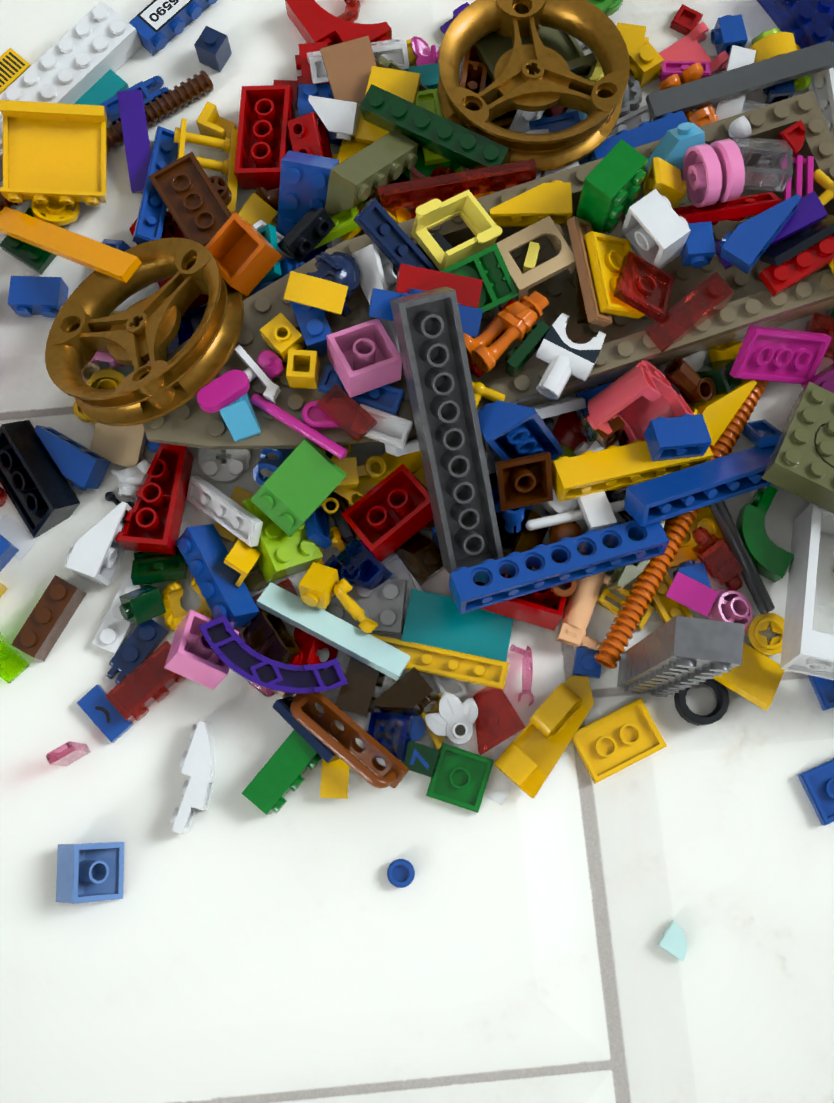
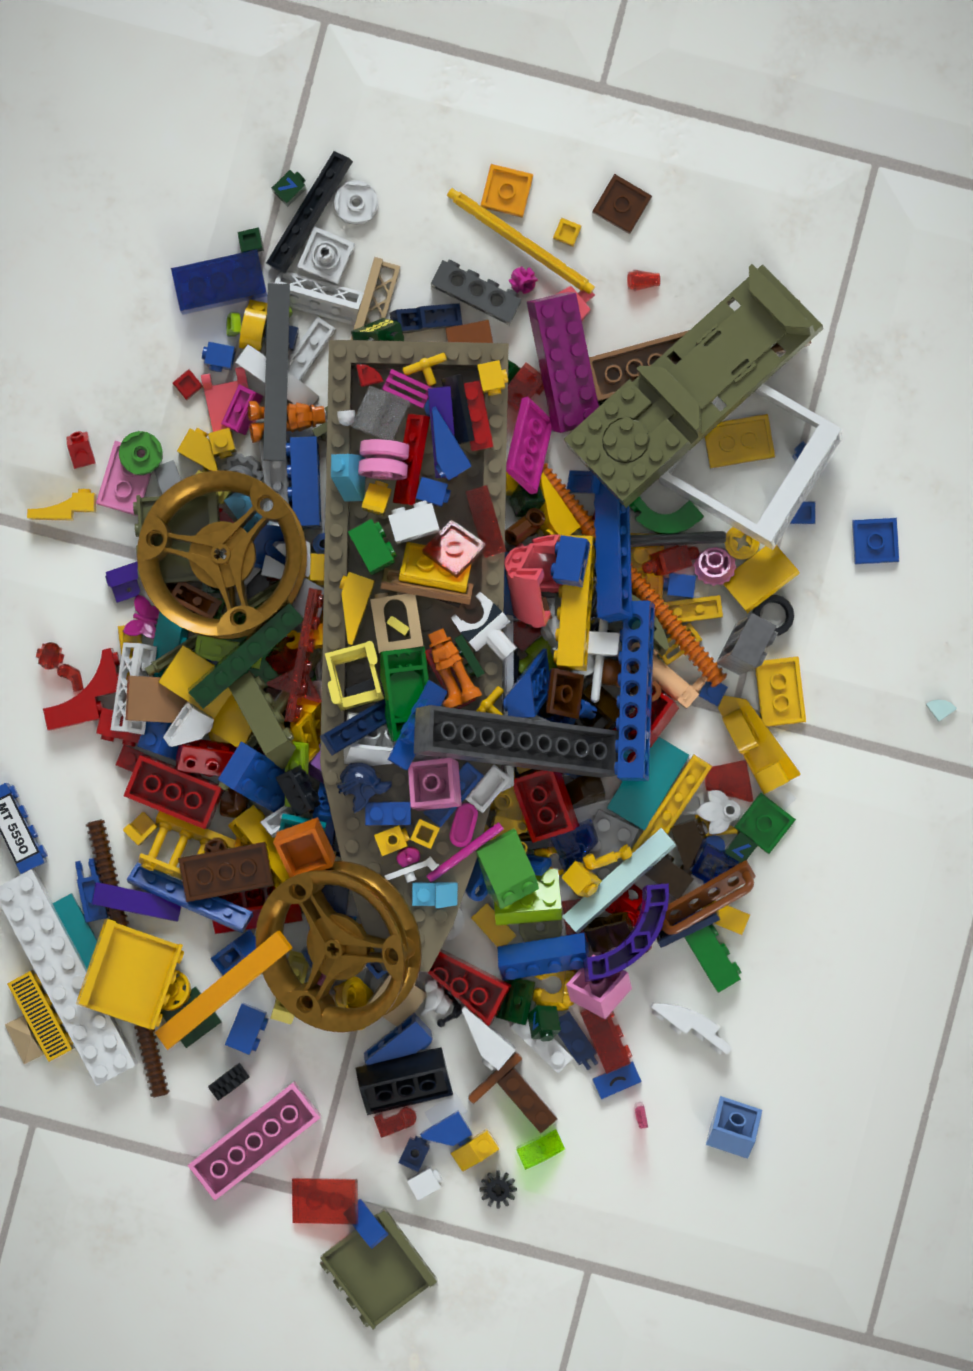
camera: 70 degrees left, 10 degrees up
white tile [186,475,263,547] -> none
dark blue brick [194,26,232,72] -> none
dark pink tile [197,370,250,413] -> none
yellow panel [224,539,261,587] -> none
yellow slope [283,271,348,315] -> none
clear red tile [317,384,377,443] -> none
blue tile [387,859,415,888] -> none
red tile [395,264,483,308] -> none
clear pink piece [510,645,534,706] -> none
dark pink sticker [666,572,719,617] -> none
none -> dark orange tile [468,1052,523,1104]

